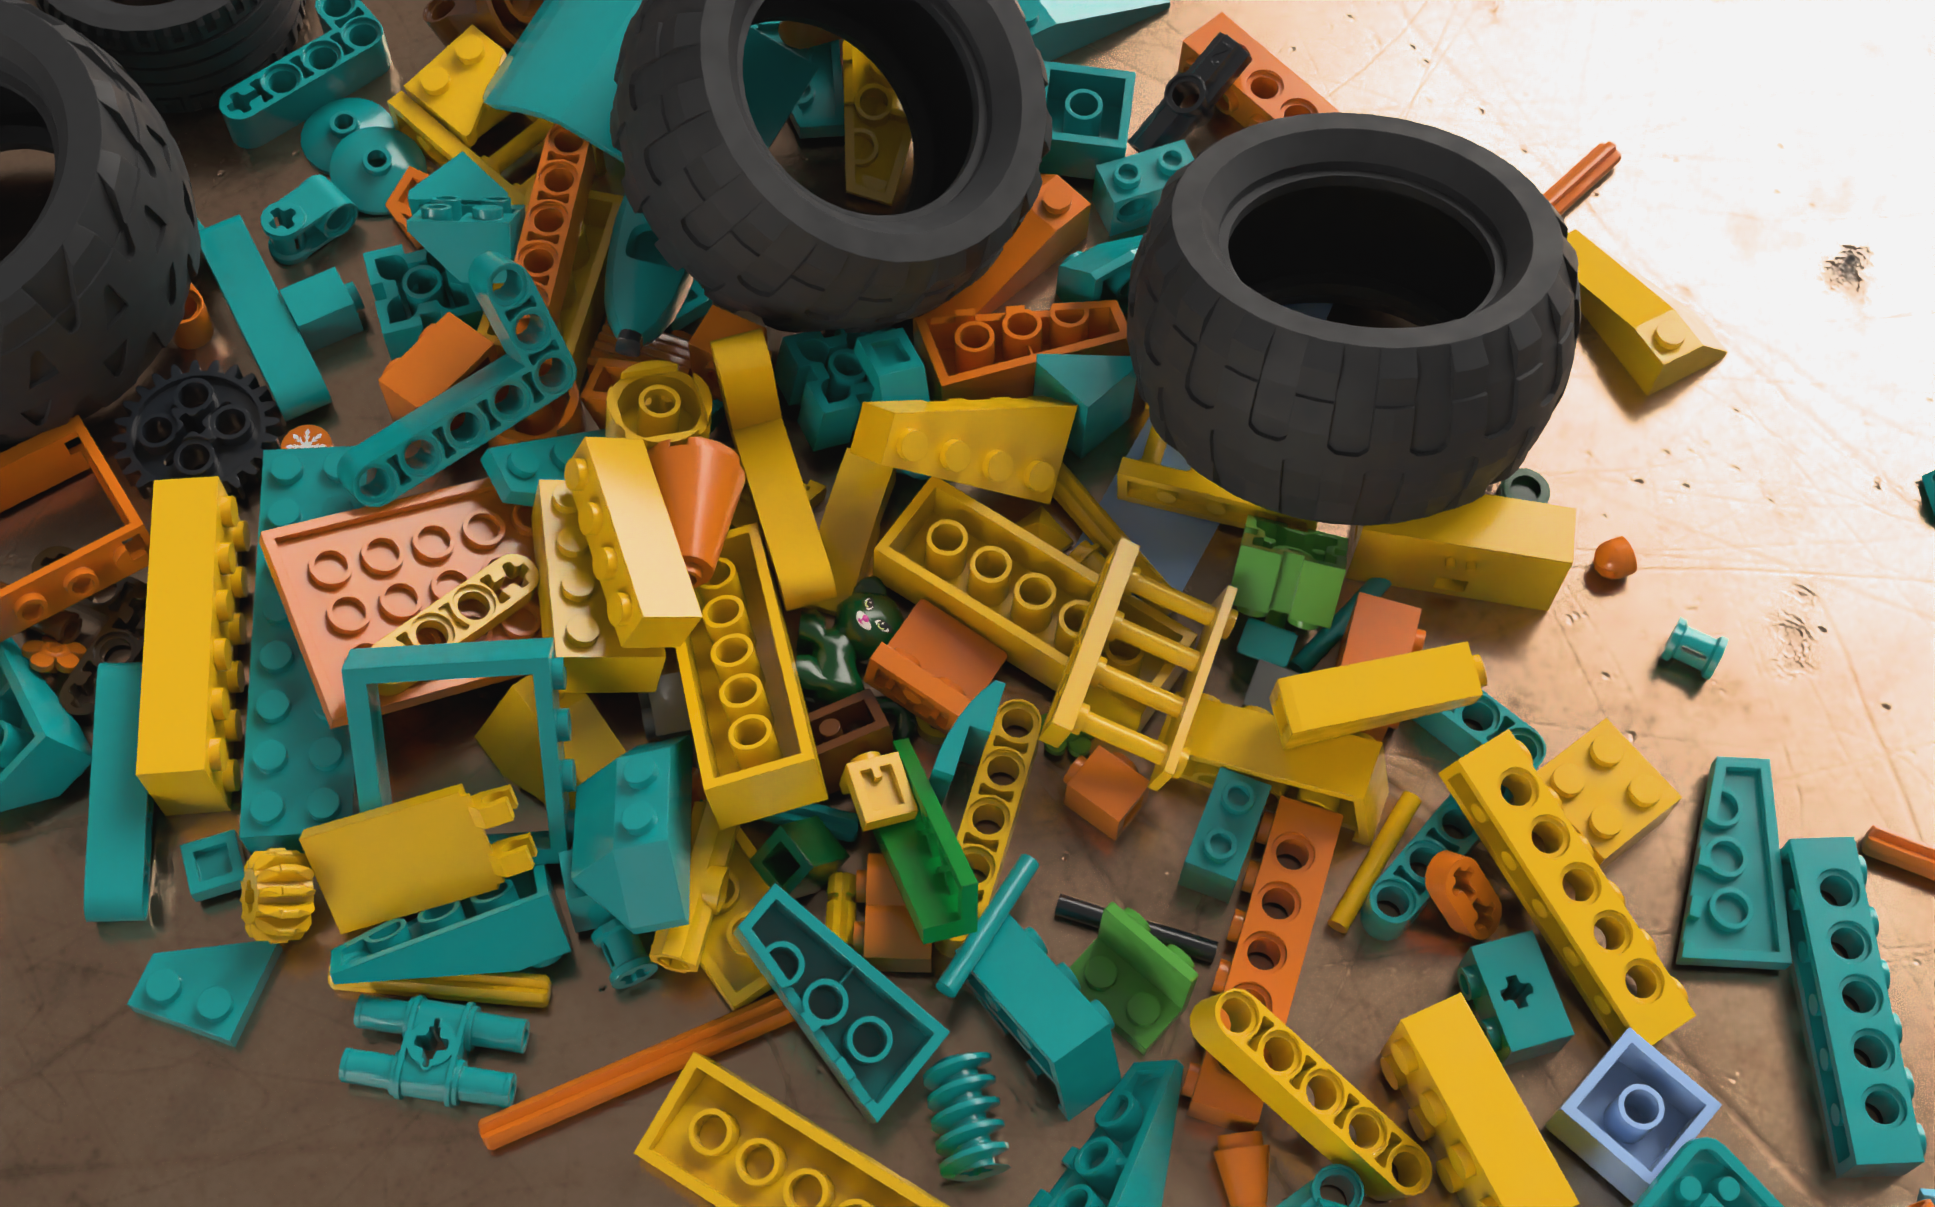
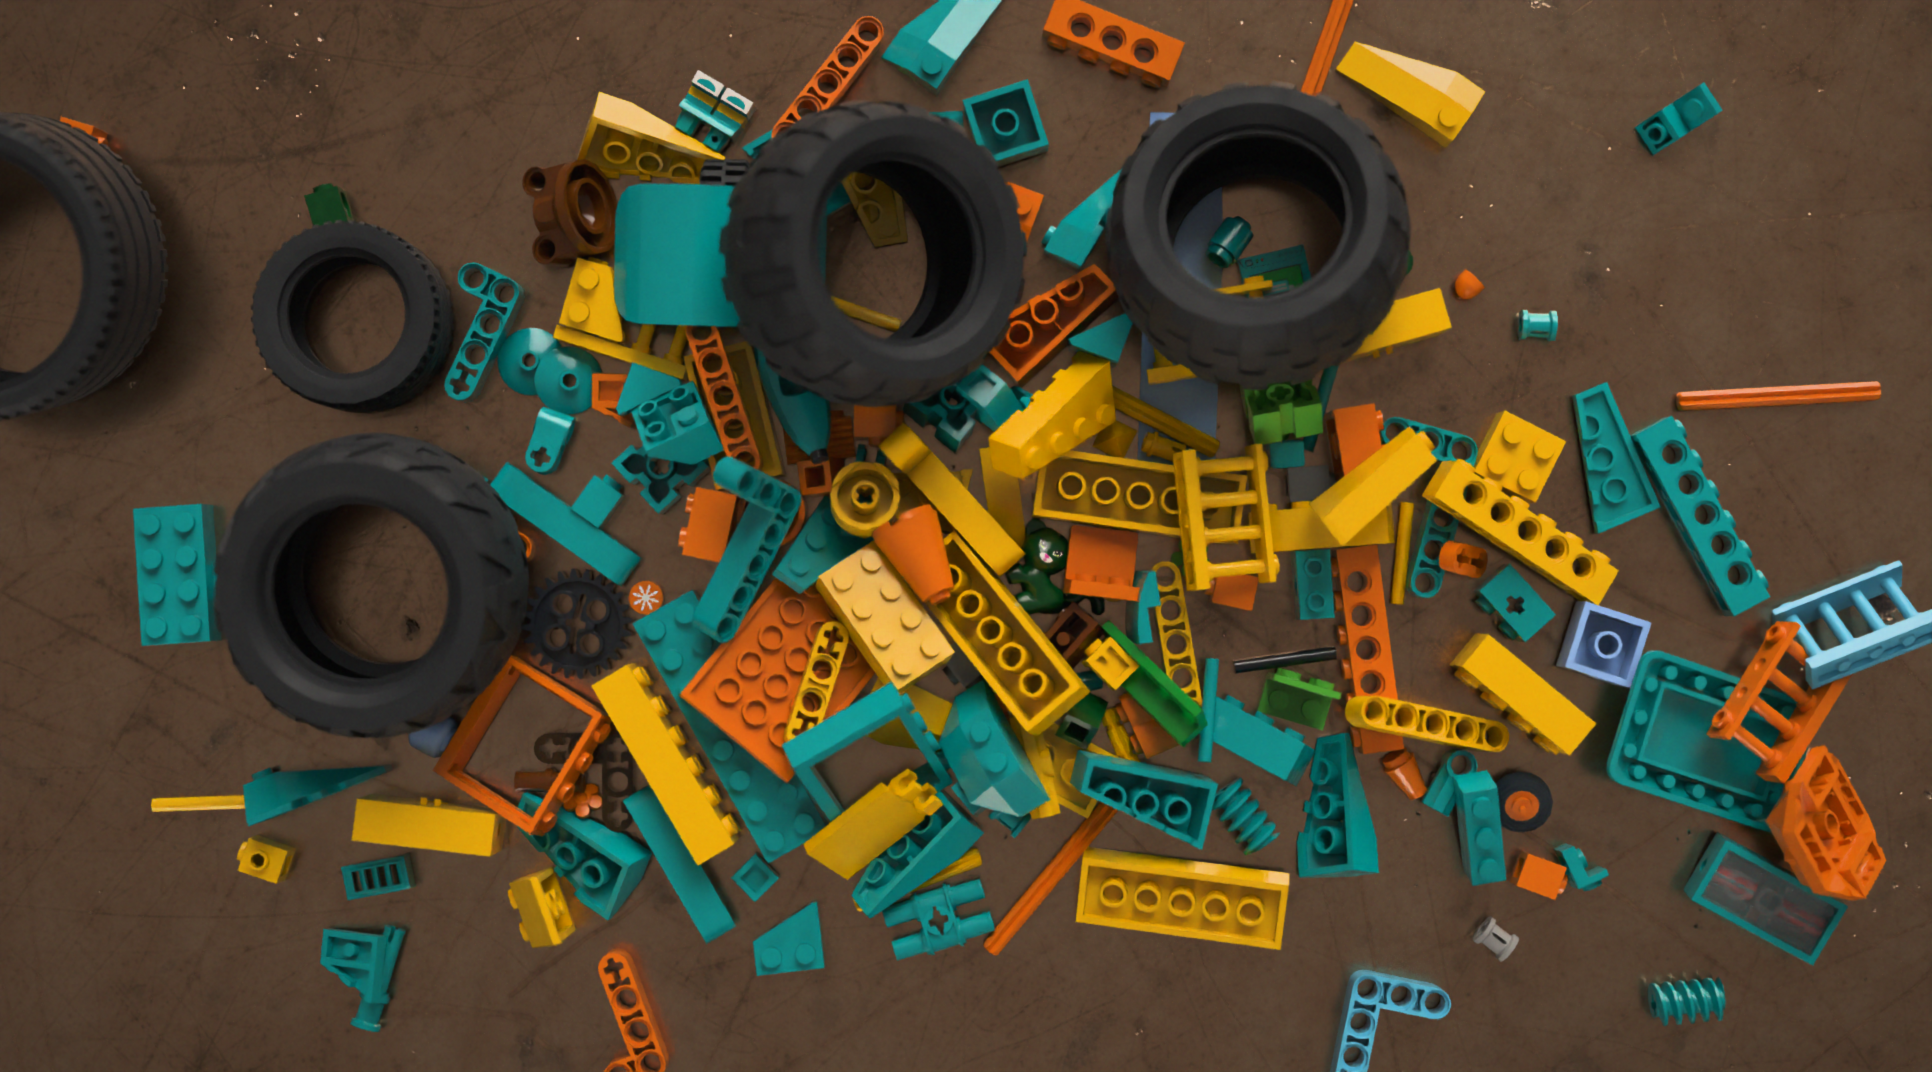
camera: 20 degrees left, 25 degrees up
yellow gear [239,848,316,944] -> none
yellow brick [564,437,703,648] -> none
teal brick [1092,139,1195,236] -> none
black piece [1127,32,1252,153] -> none

